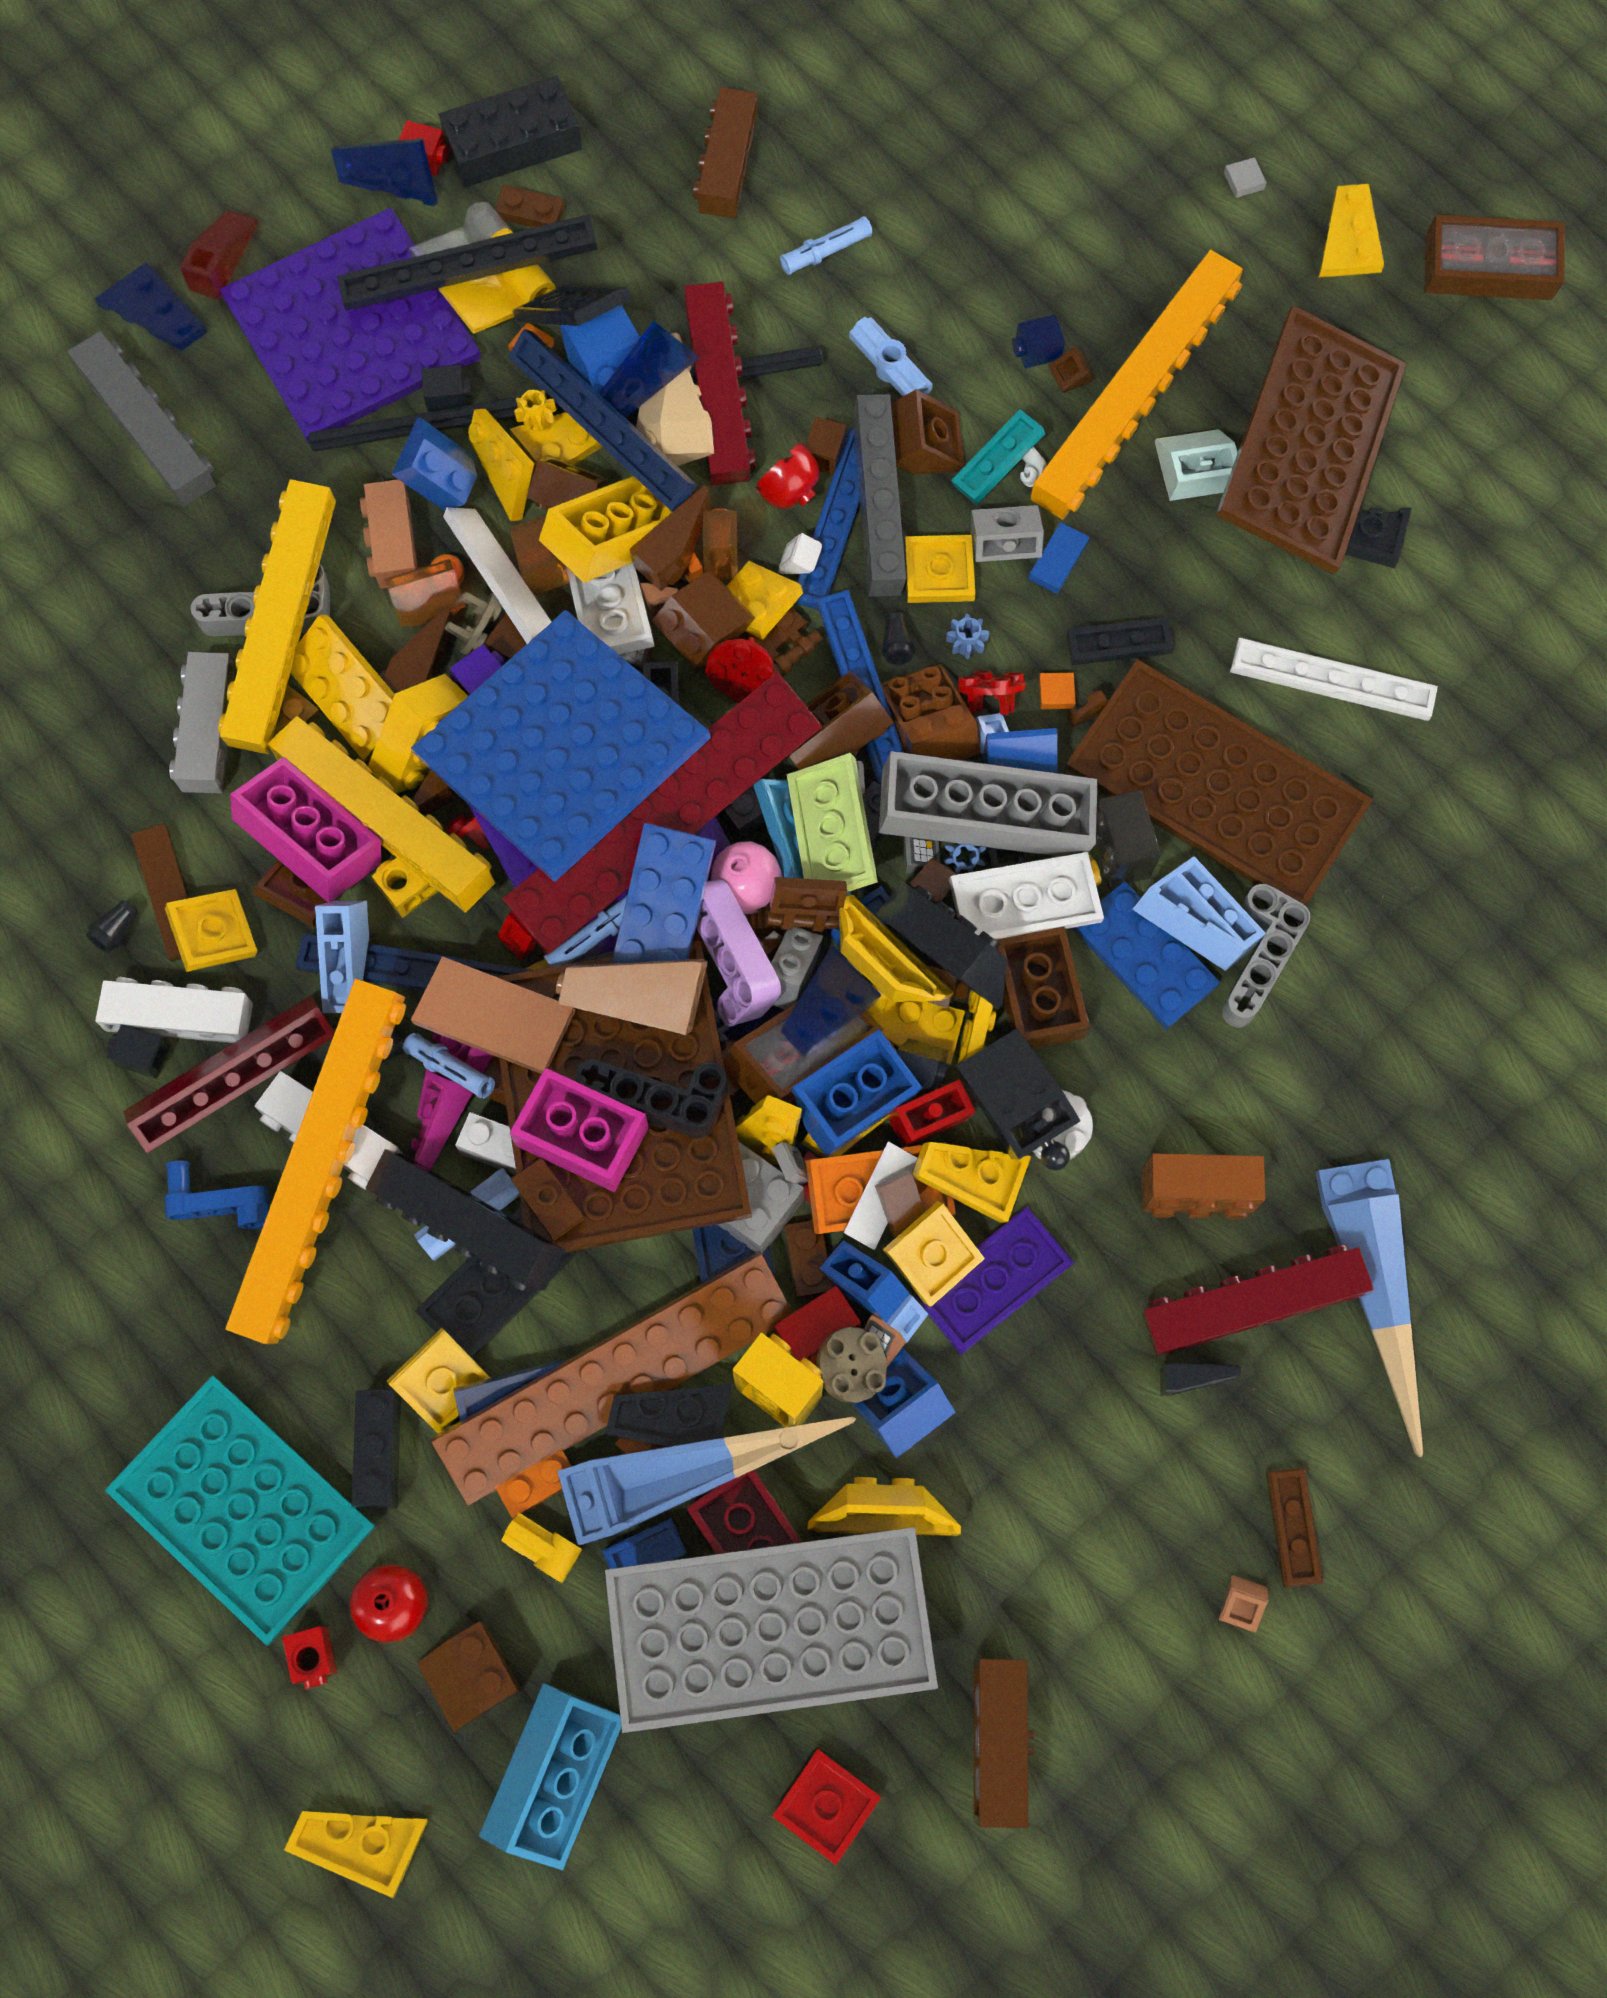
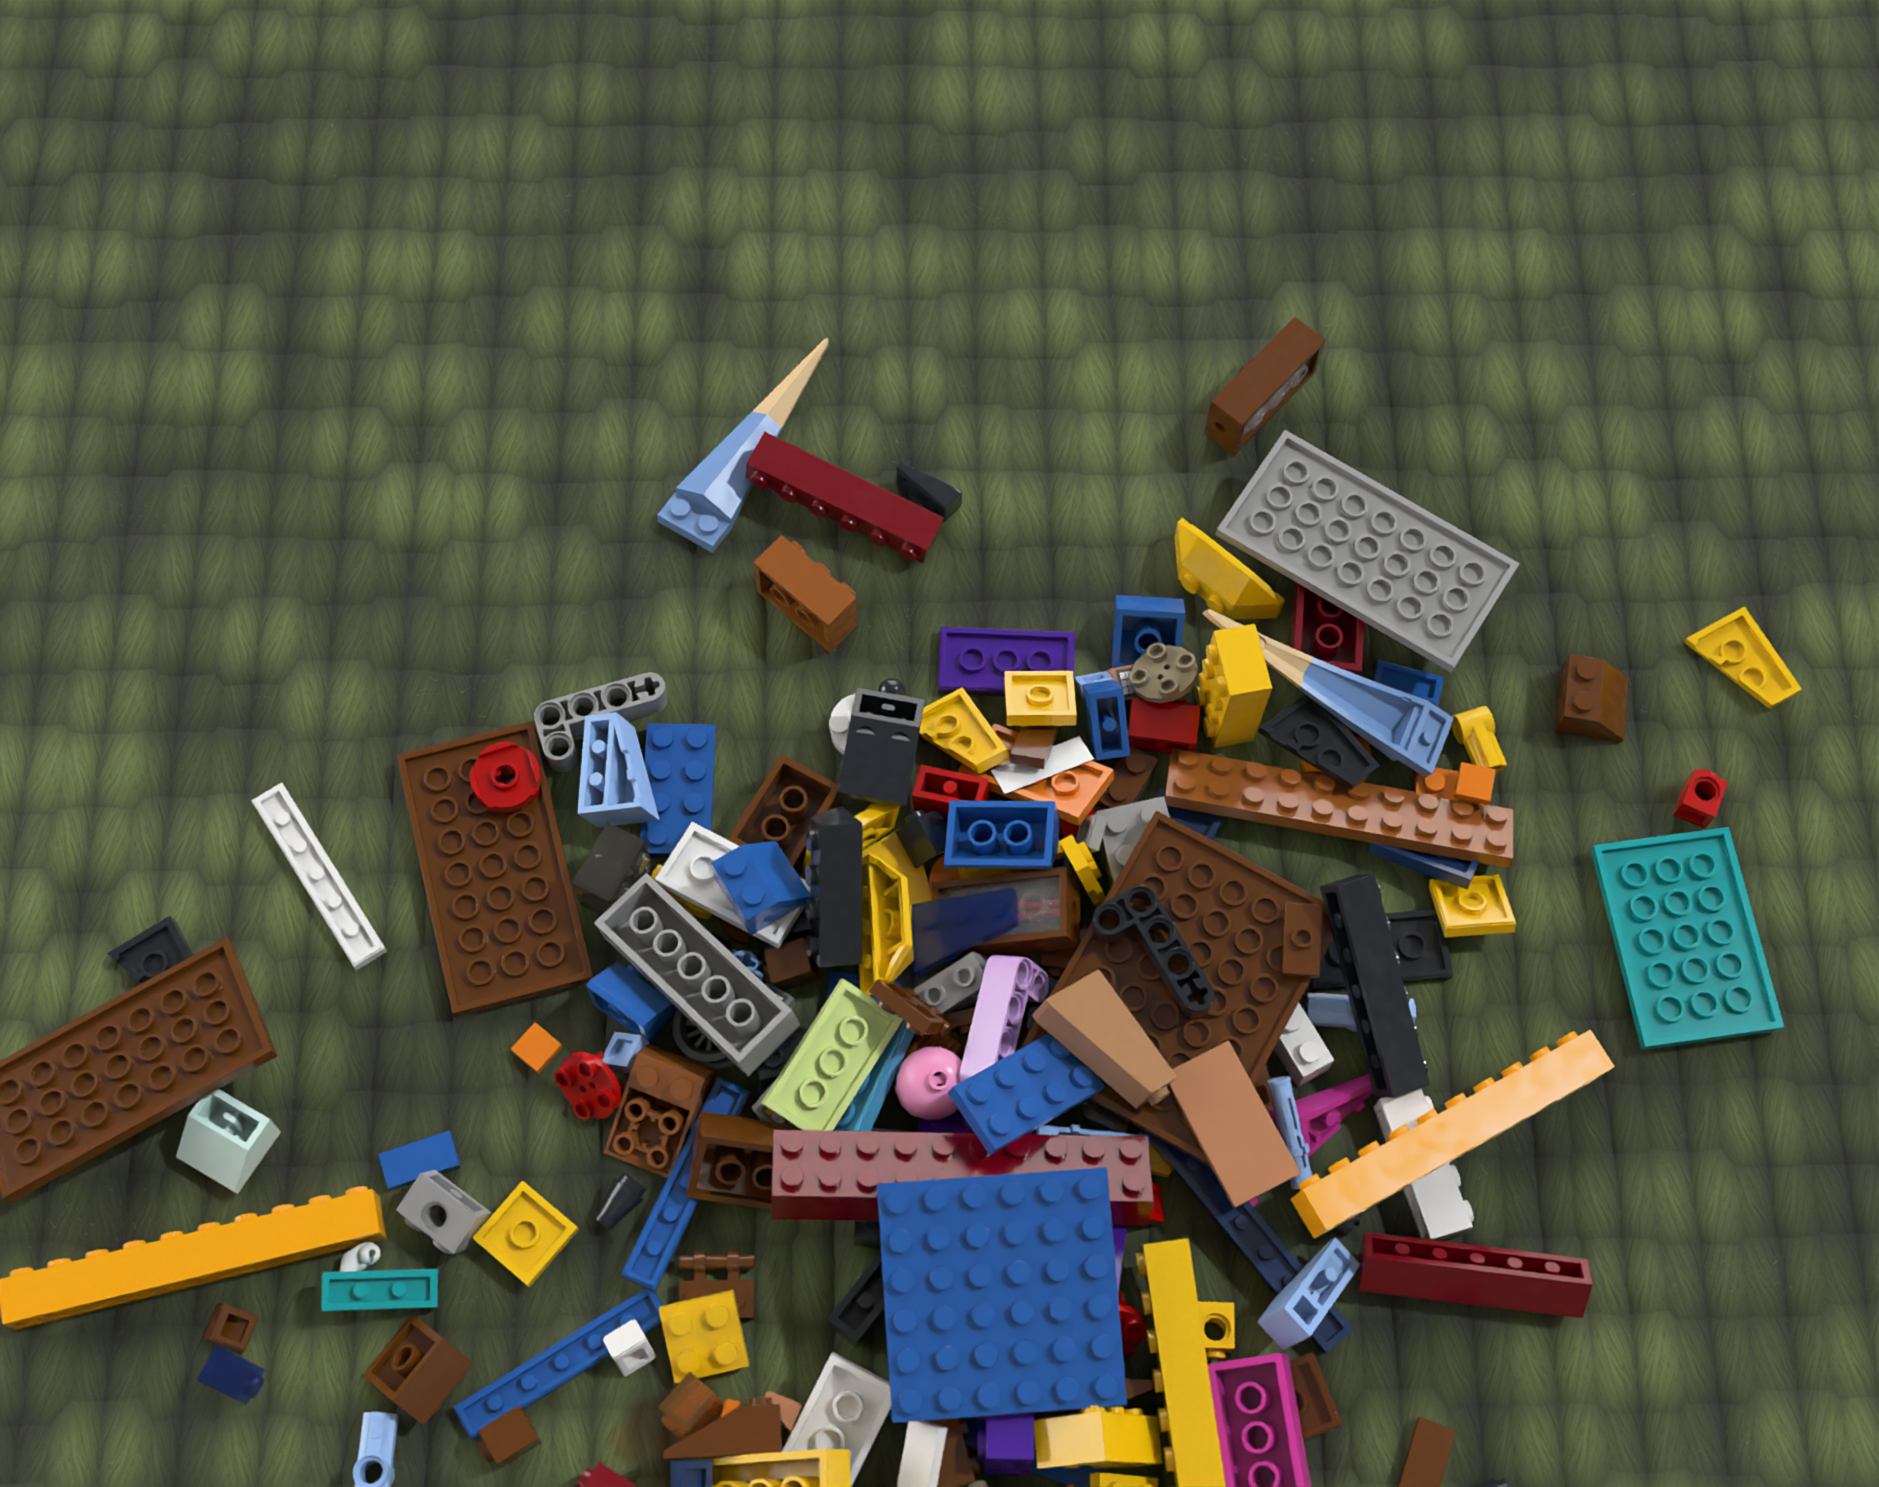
camera: 140 degrees left, 5 degrees down
white brick [95,977,253,1043] -> none
black brick [107,1024,170,1079] -> none
blue beam [164,1161,270,1229] -> none
yellow plate [165,889,257,972] -> none
red cylinder [350,1564,429,1643] -> none
black brick [351,1390,401,1509] -> none
dark azure slope [479,1683,622,1870] -> none
dark pink brick [510,1068,649,1192] -> none
reddish brown slope [652,571,755,668] -> none
red plate [705,637,774,702] -> none
red cylinder [754,443,820,509] -> none
red plate [772,1749,882,1865] -> none
dark grey brick [853,394,906,597] -> none
medium blue gear [946,614,989,659] -> none
black plate [1066,617,1174,665] -> none
reddish brown tile [1067,690,1107,727] -> none
nougat slope [1219,1575,1269,1633] -> none
reddish brown tile [1266,1468,1323,1588] -> none
none -> red plate [470,742,542,812]
none -> blue slope [711,841,810,935]
none -> orange tile [1454,762,1496,805]

